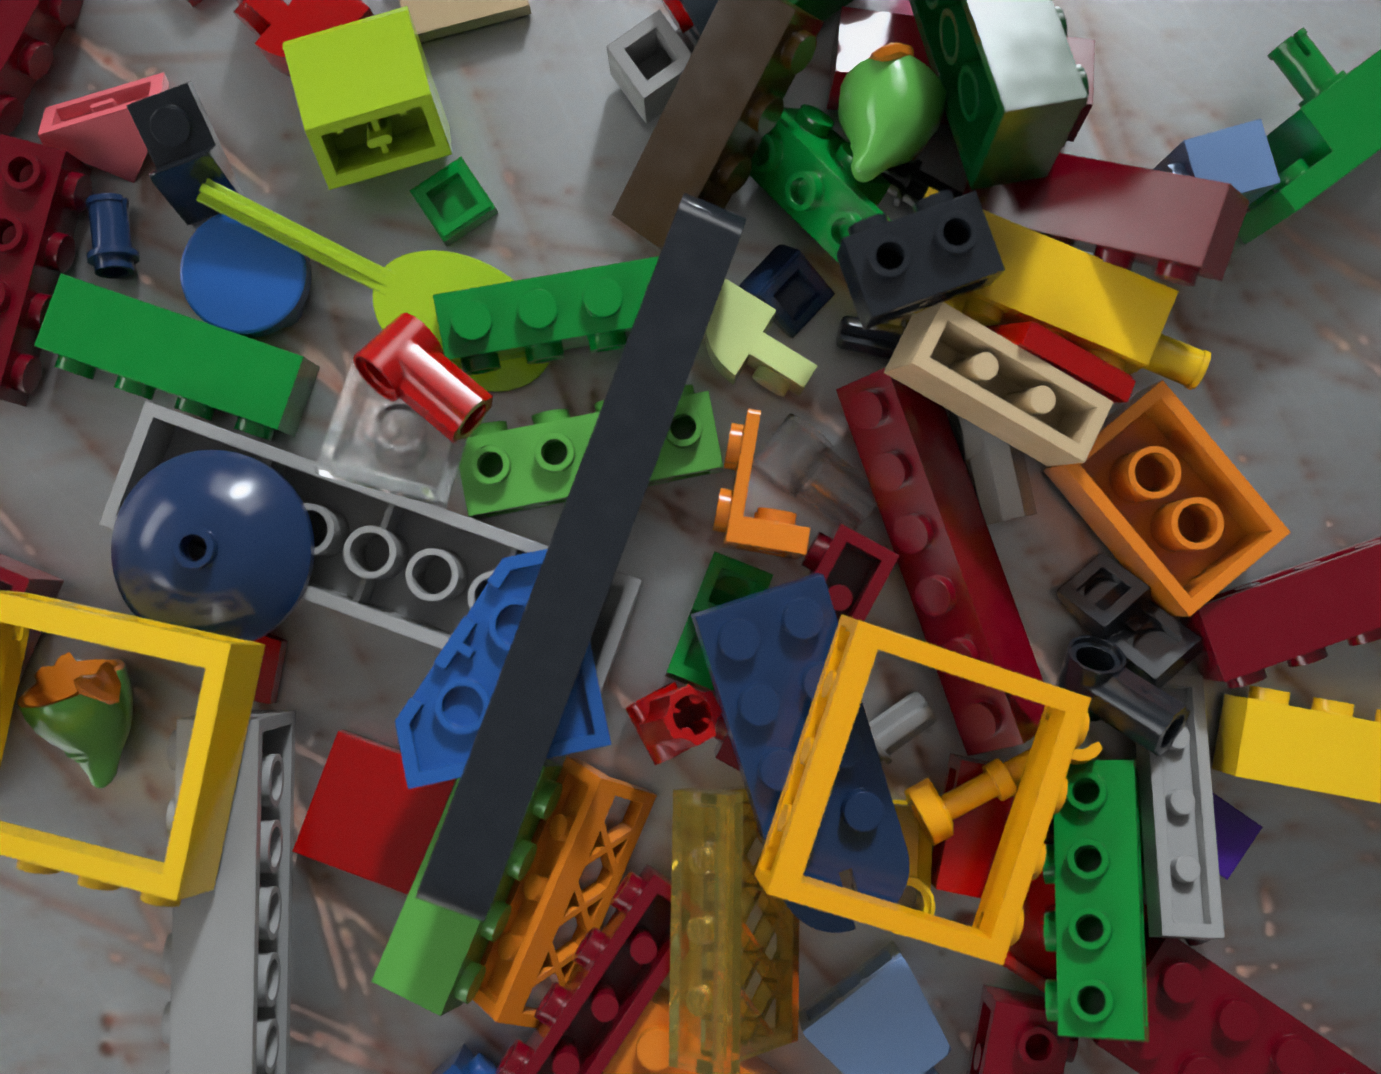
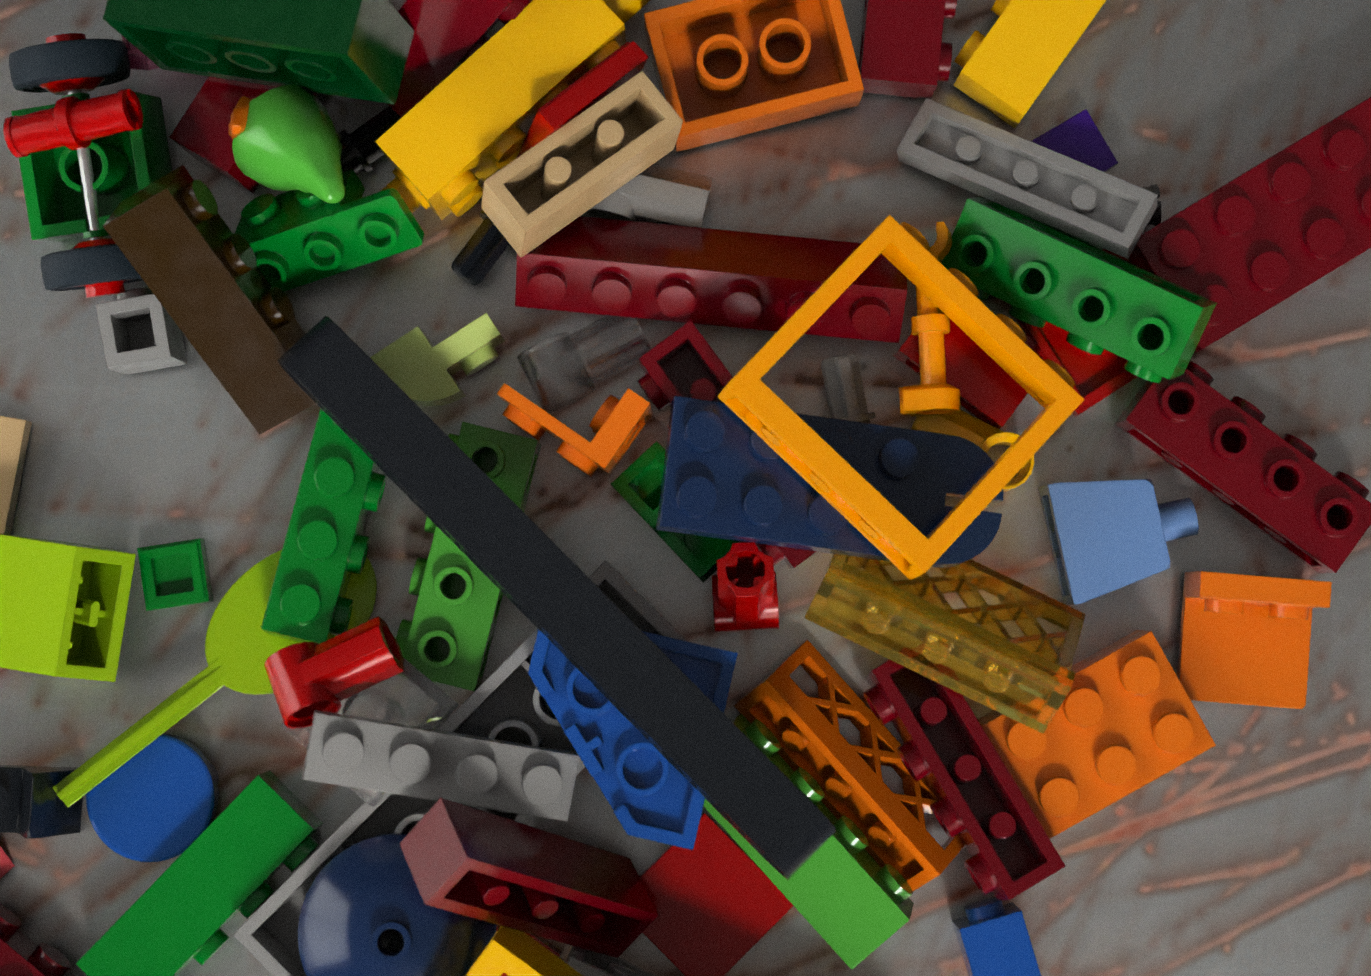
camera: 65 degrees left, 0 degrees up
dark blue pin [86,193,140,279] -> none
dark blue slope [739,244,835,338] -> none
black brick [836,190,1005,330] -> none
black piece [1055,635,1190,757] -> none
black slope [1057,552,1202,689] -> none
none -> light grey plate [302,710,580,822]
none -> dark red brick [399,797,658,958]

